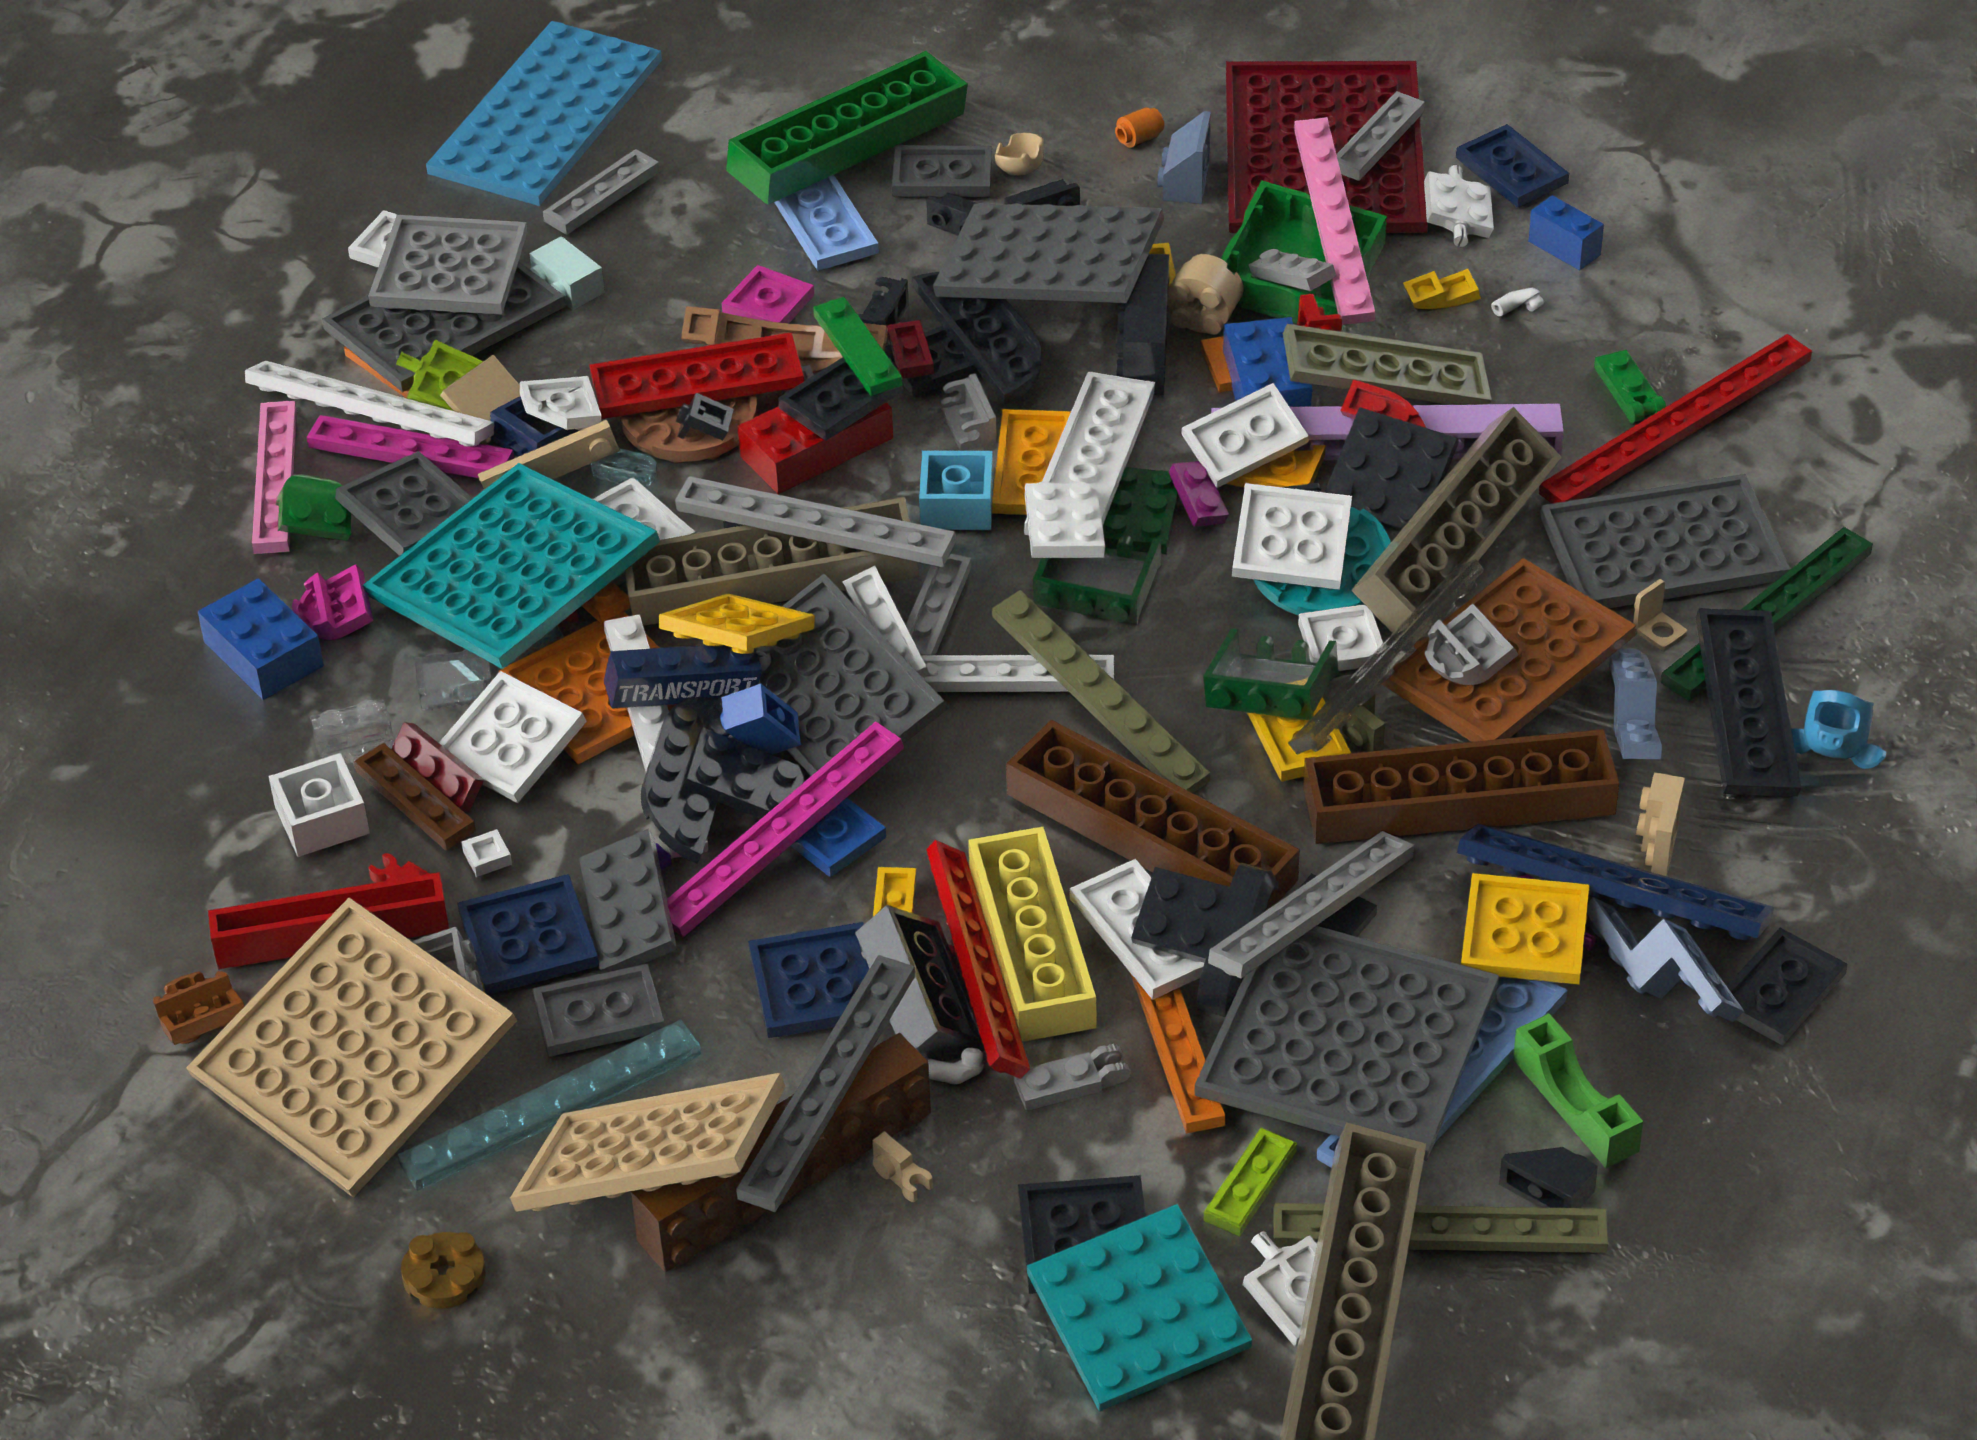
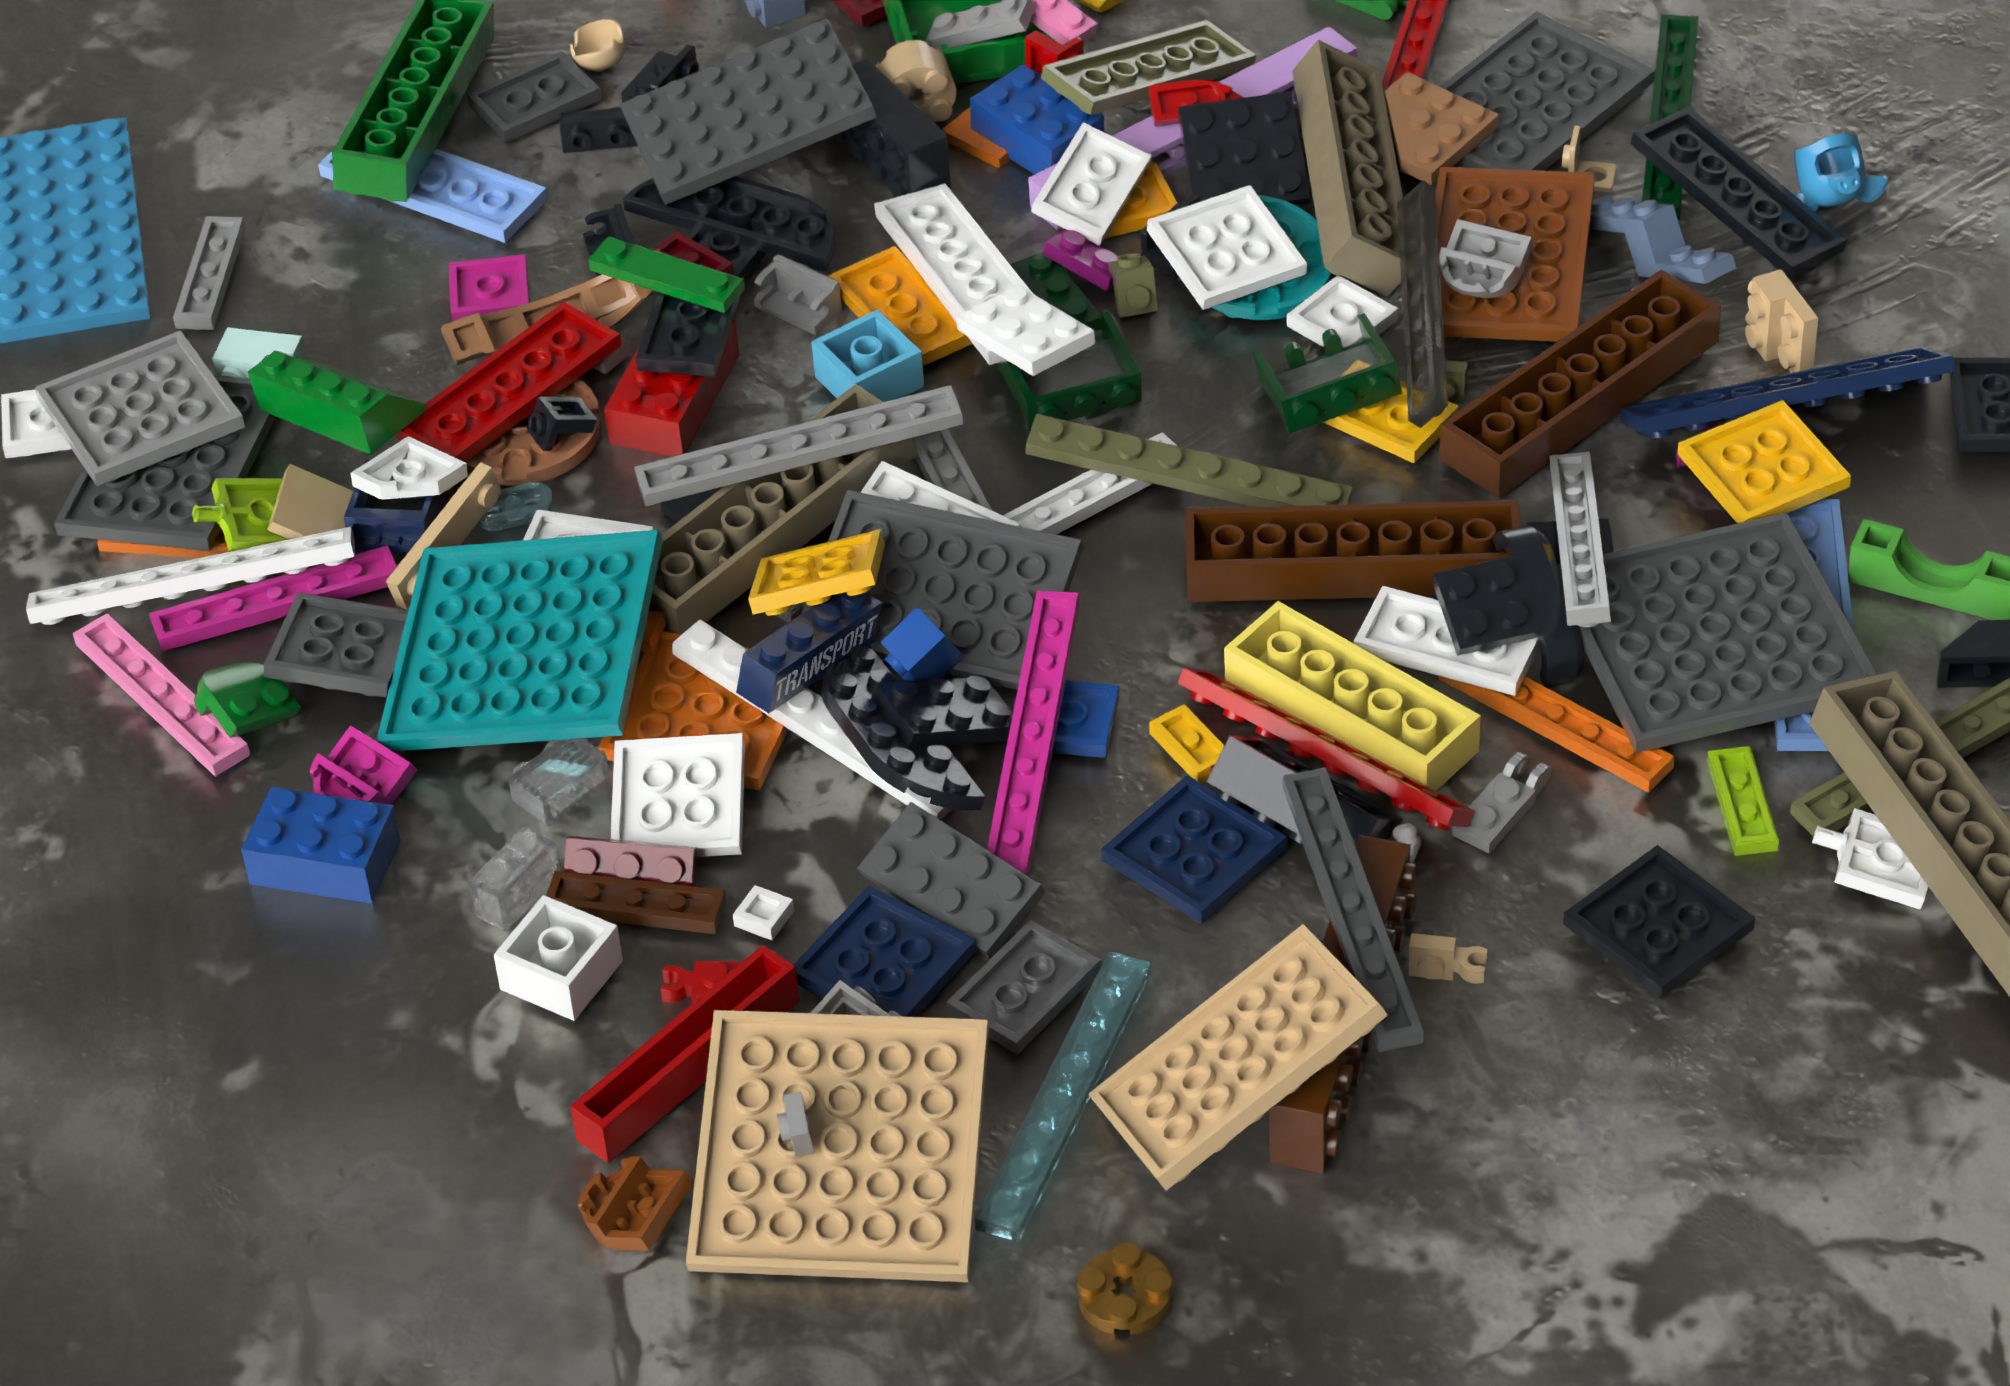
camera: 35 degrees left, 0 degrees up
teal plate [1027,1204,1252,1412] -> none
sand blue bracket [1587,897,1744,1022] -> none
none -> green slope [248,350,426,454]
none -> light grey plate [777,1091,814,1156]
none -> olive bracket [1108,253,1158,318]
none -> medium nougat plate [1385,72,1499,185]

